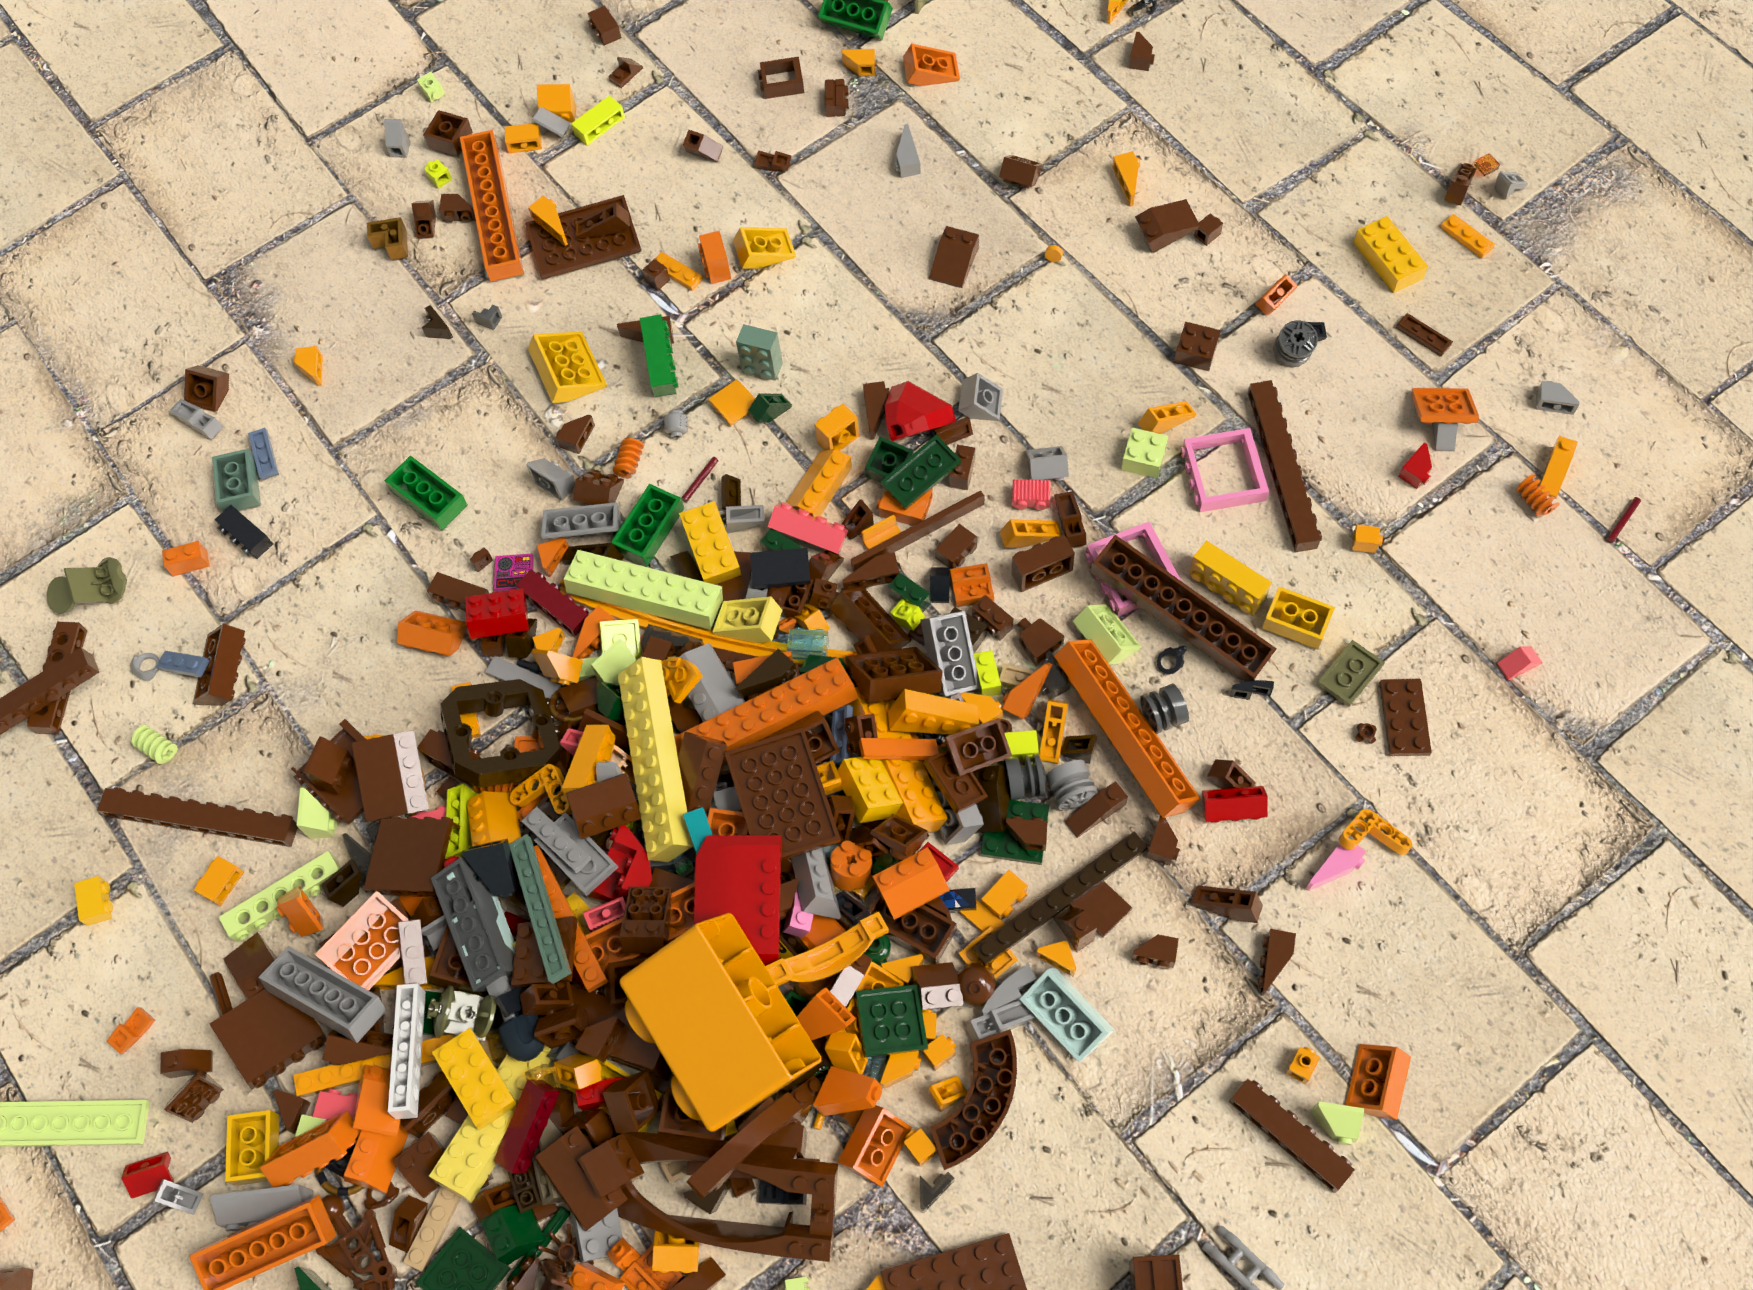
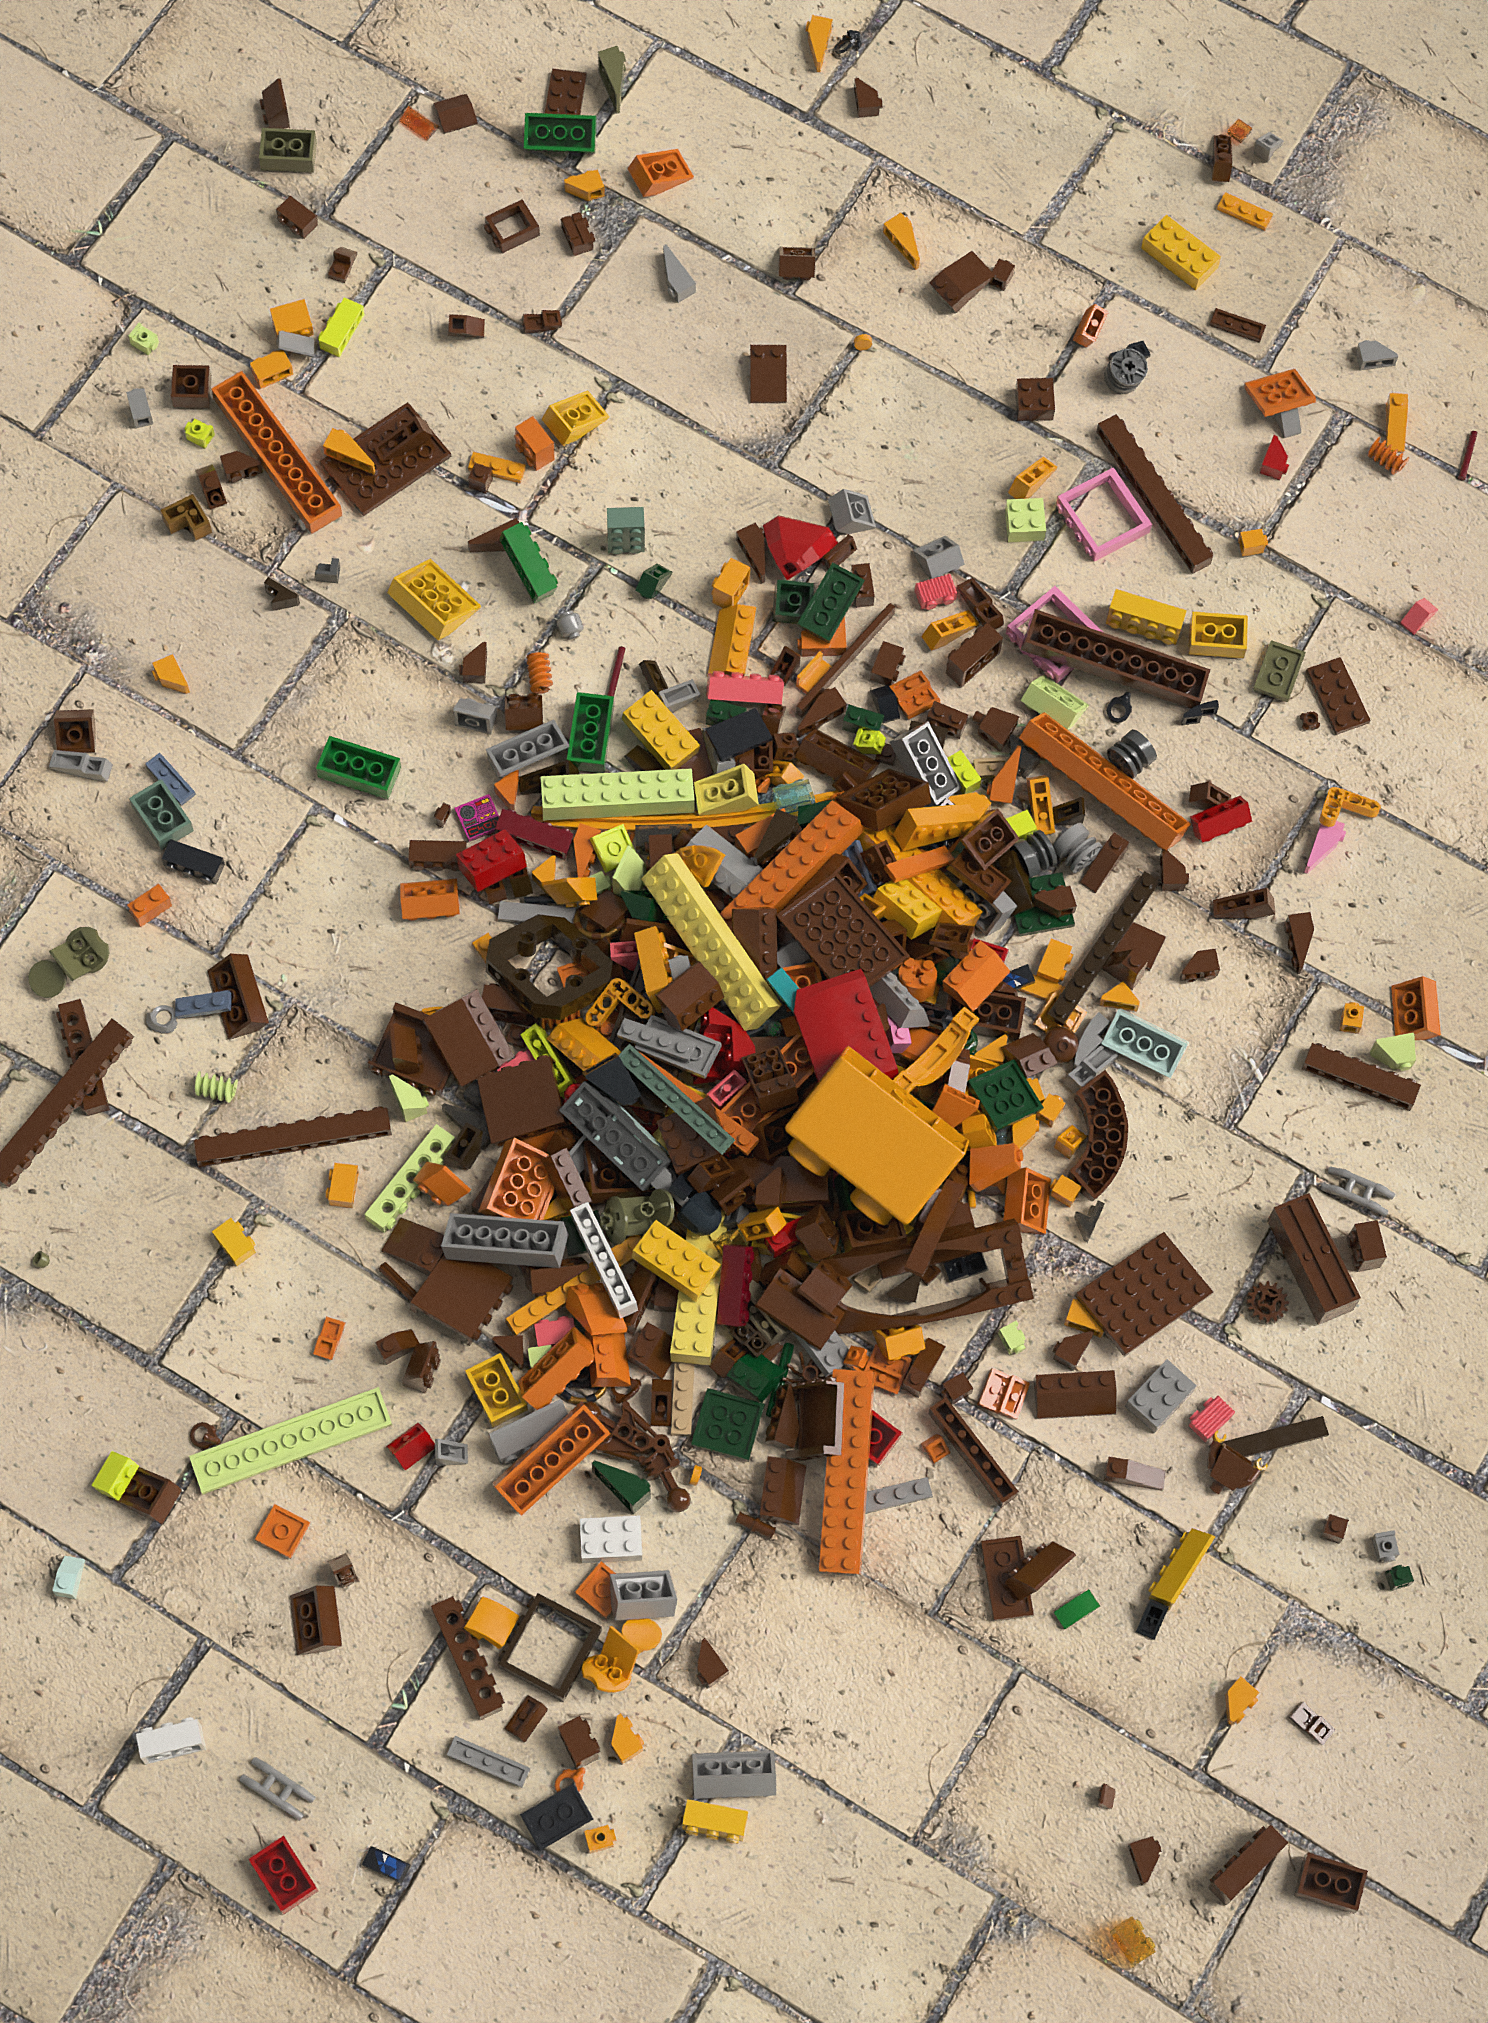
camera: 30 degrees left, 5 degrees up
light orange slope [708,379,755,427] -> none

